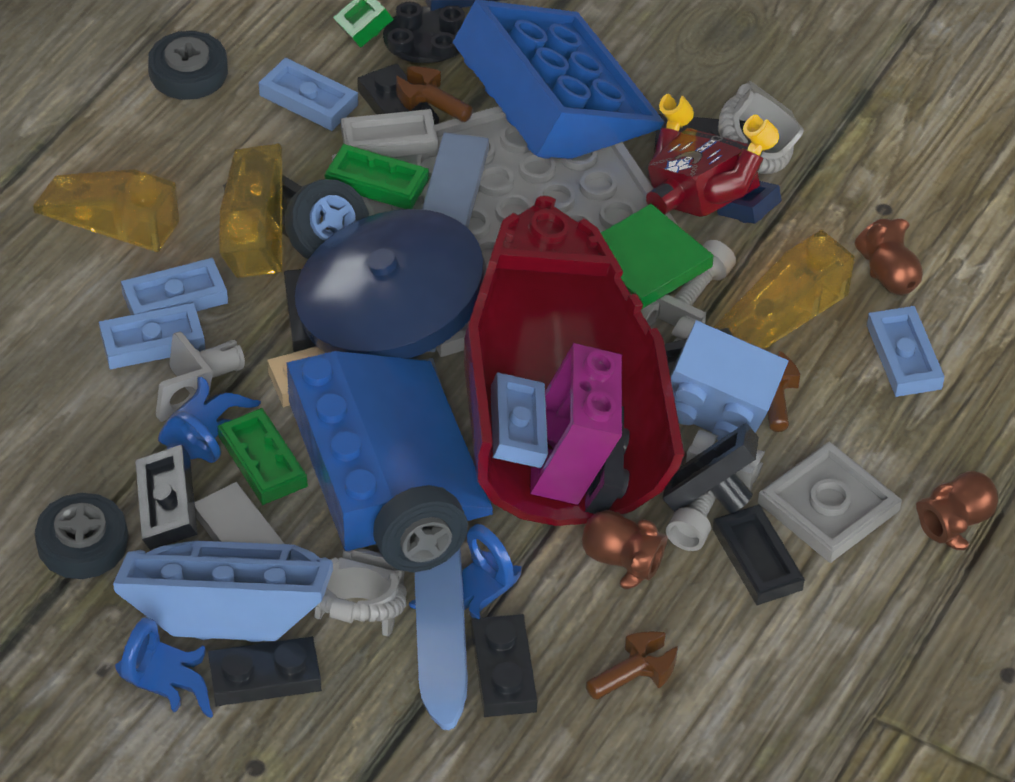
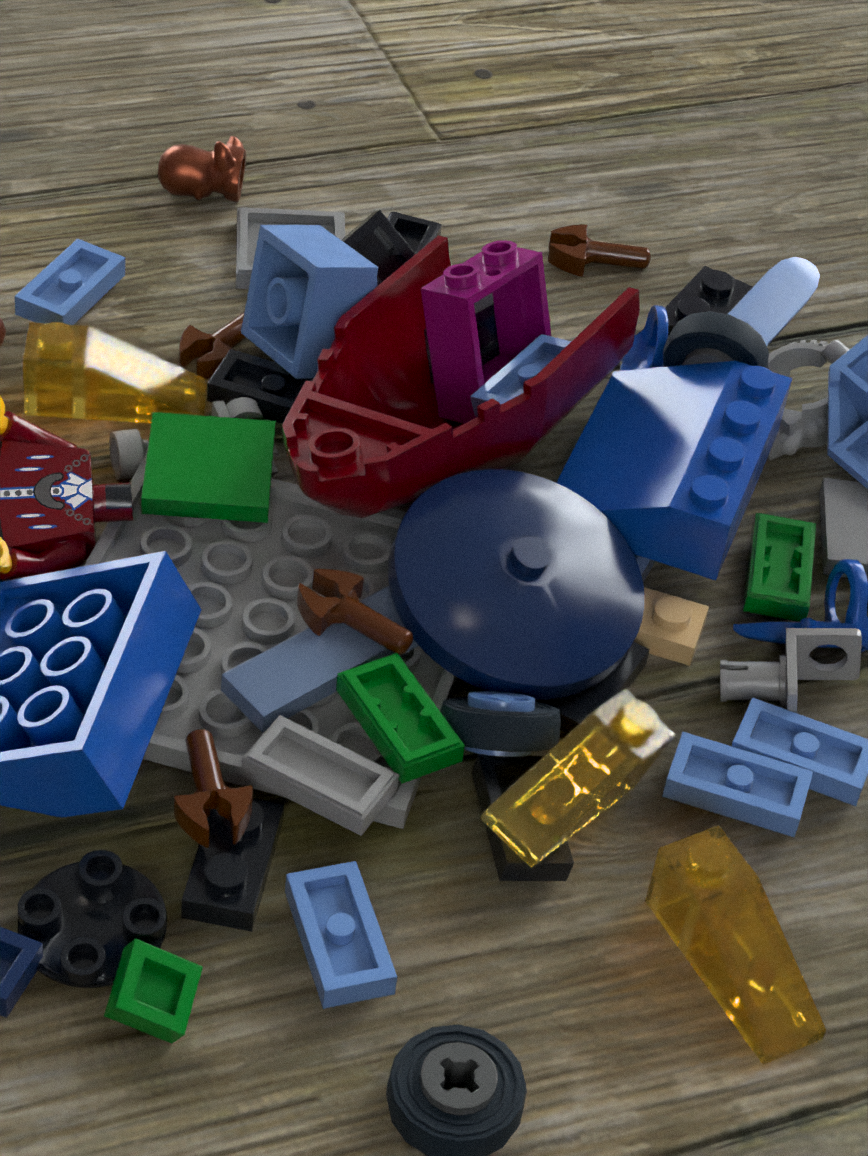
camera: 145 degrees left, 5 degrees down
none -> reddish brown bar [297,569,413,655]

